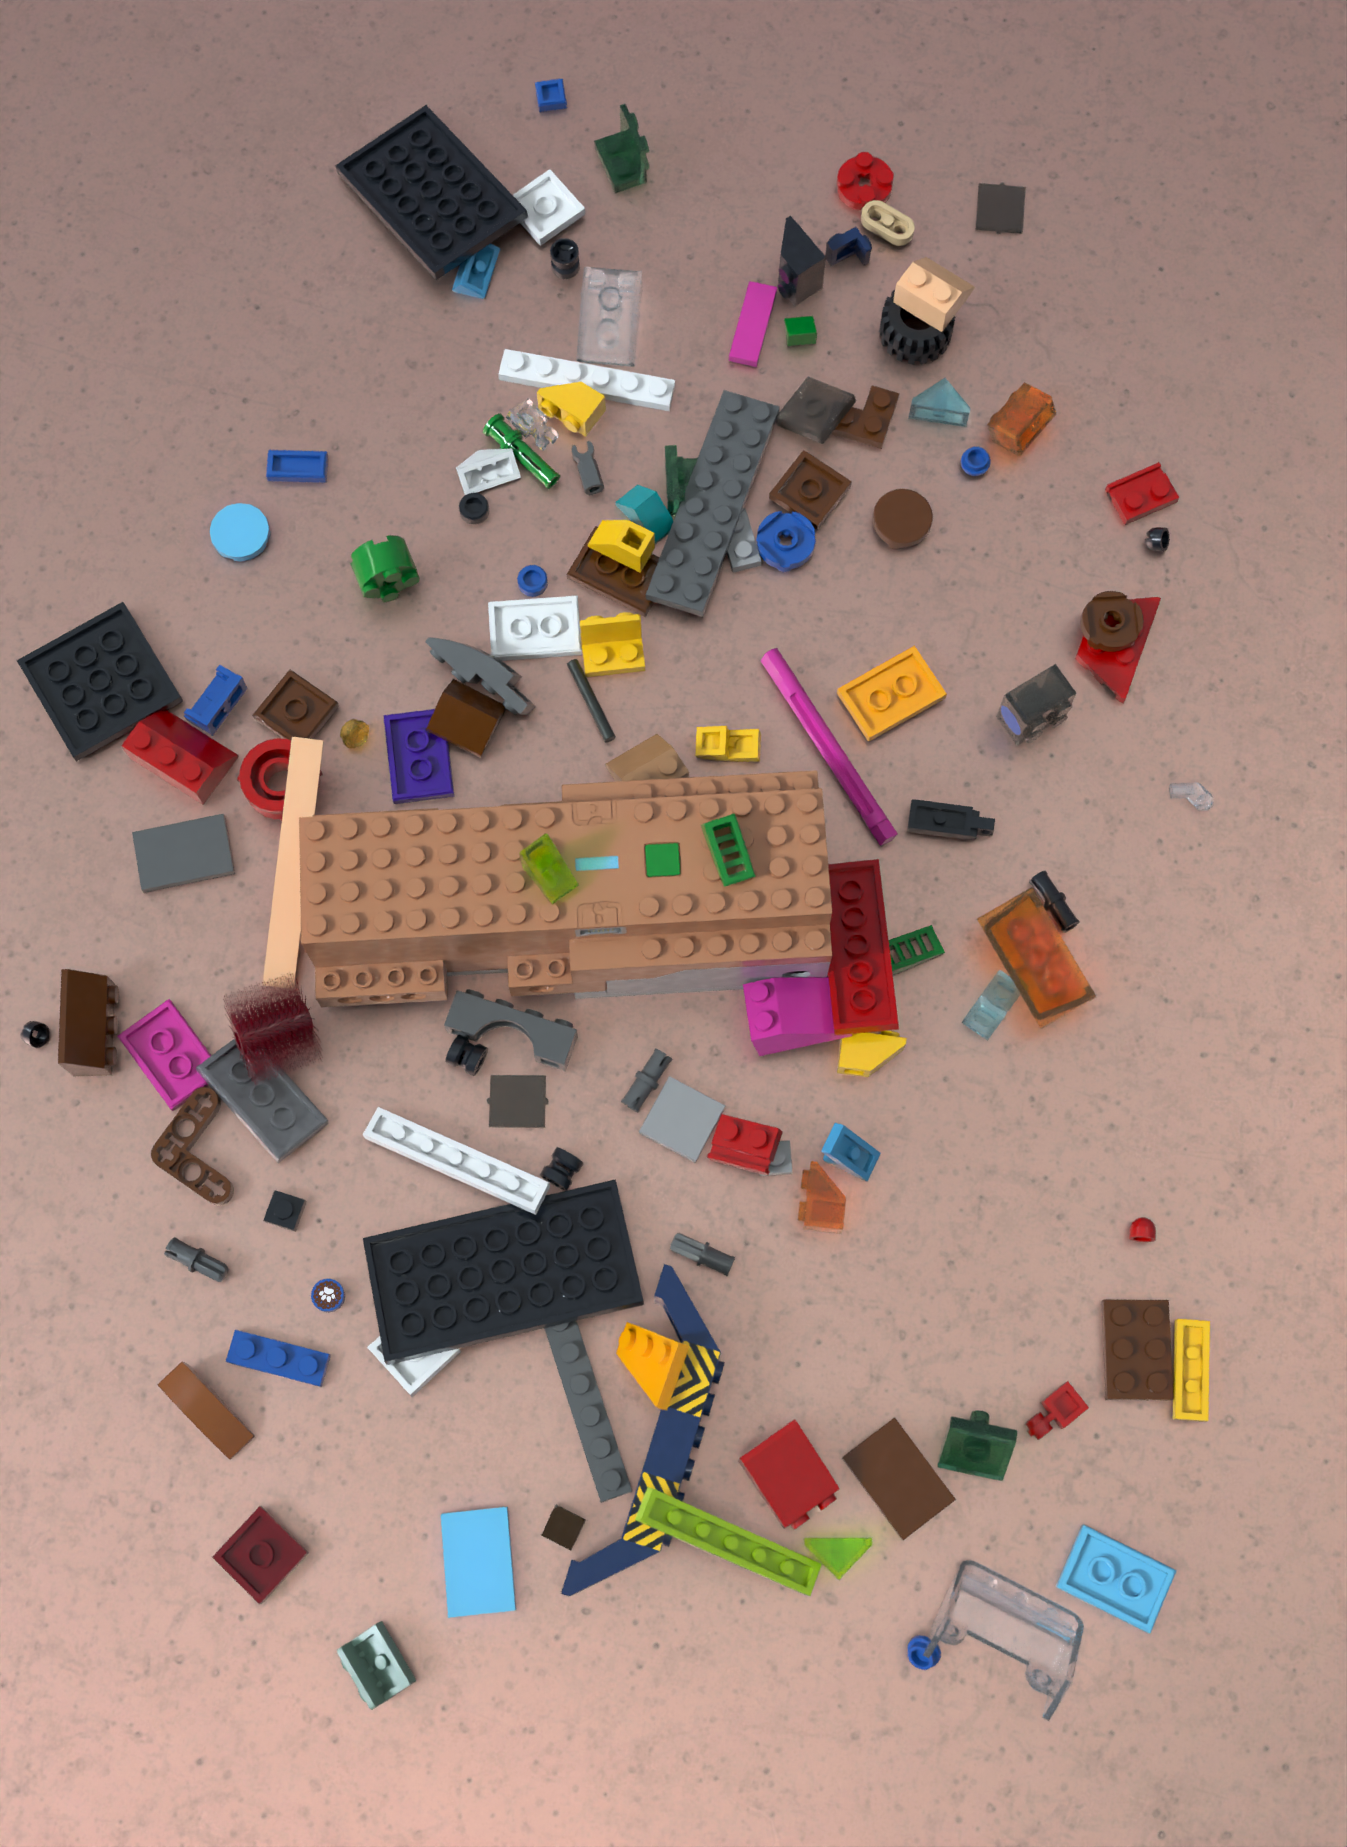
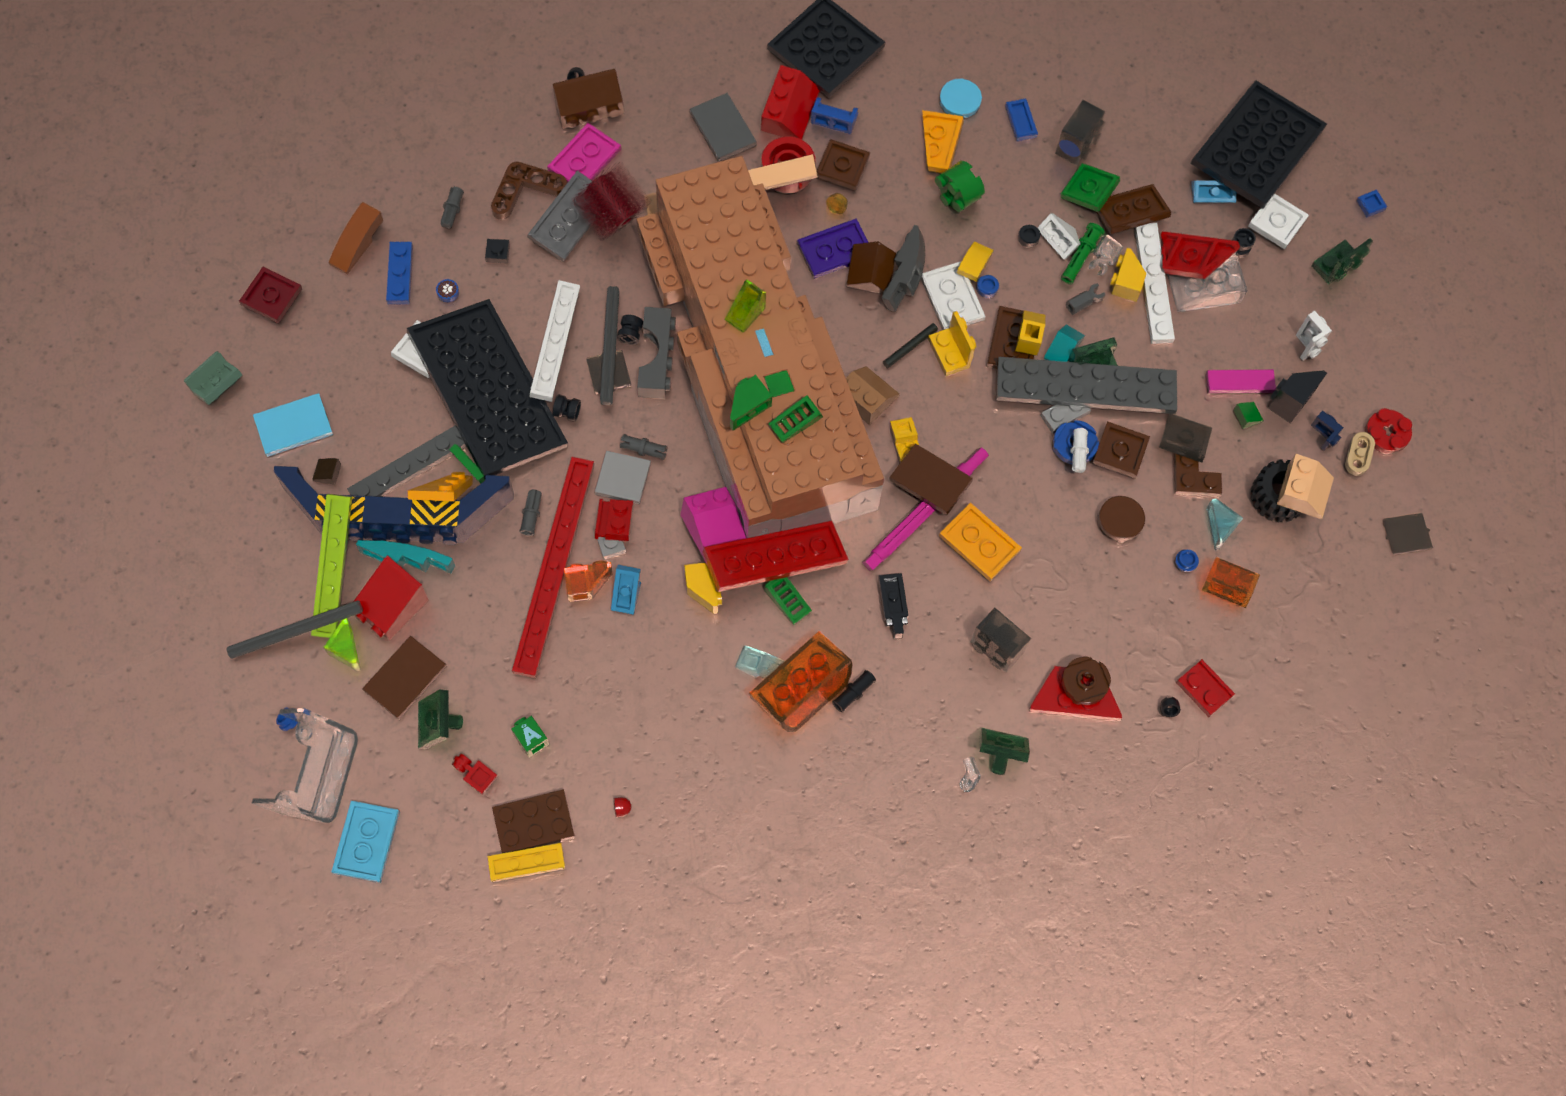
camera: 70 degrees right, 5 degrees down
none -> dark grey axle [227,601,363,659]
none -> teal slope [356,540,455,574]
none -> green tile [449,444,485,483]
none -> green brick [511,715,549,758]
none -> red plate [512,457,594,678]
none -> dark grey axle [600,286,619,405]
none -> green slope [730,374,772,431]
none -> reddish brown tile [890,443,973,516]
none -> light orange wing [922,110,964,173]
none -> yellow slope [957,241,994,282]
none -> clear green tile [980,728,1030,775]
none -> clear smoke brick [1055,100,1105,166]
none -> green tile [1061,163,1120,212]
none -> white axle [1071,428,1089,473]
none -> reddish brown tile [1097,184,1171,234]
none -> red wing [1161,231,1240,279]
none -> white bracket [1296,311,1332,361]

